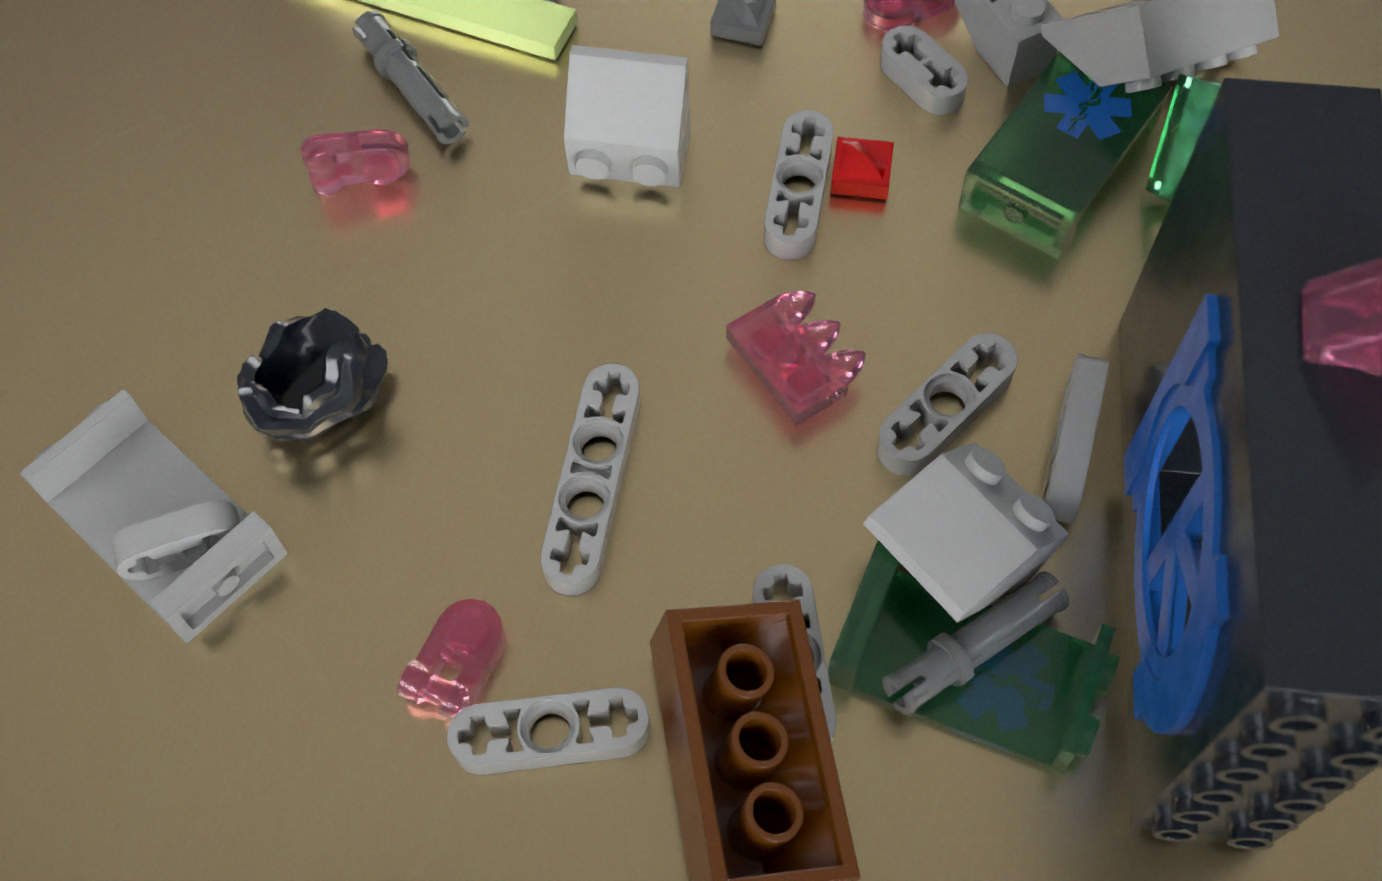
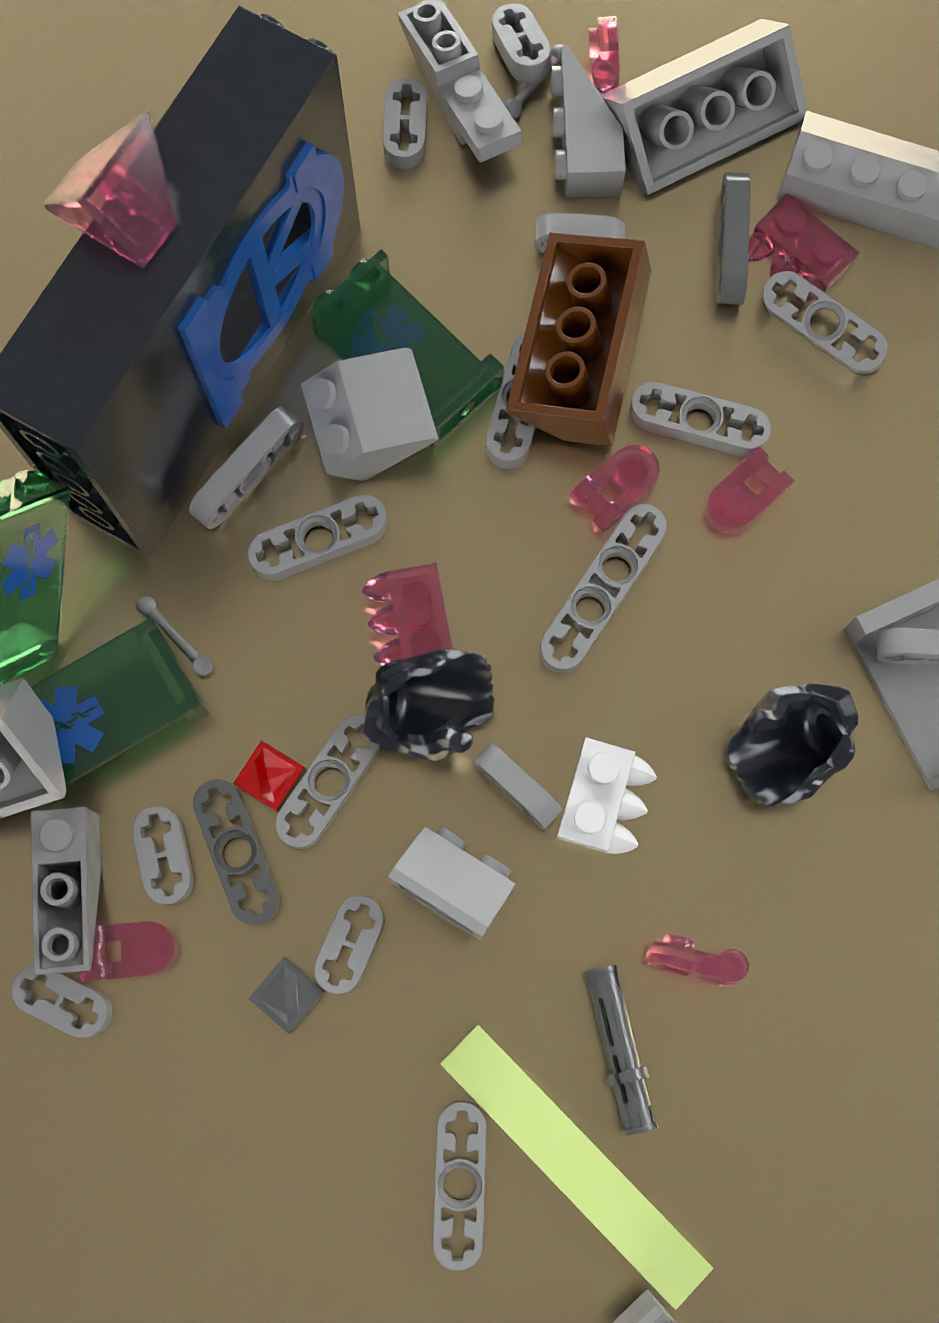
camera: 160 degrees left, 15 degrees up
dark grey pin [882,571,1069,716] -> none
none -> light grey hinge [136,596,214,677]
none -> dark grey beam [193,779,281,926]
none -> light grey beam [314,895,385,995]
none -> black hair [363,648,495,761]
none -> light grey beam [472,743,562,830]
none -> white plate [557,737,657,854]
none -> clear pink plate [569,445,660,532]

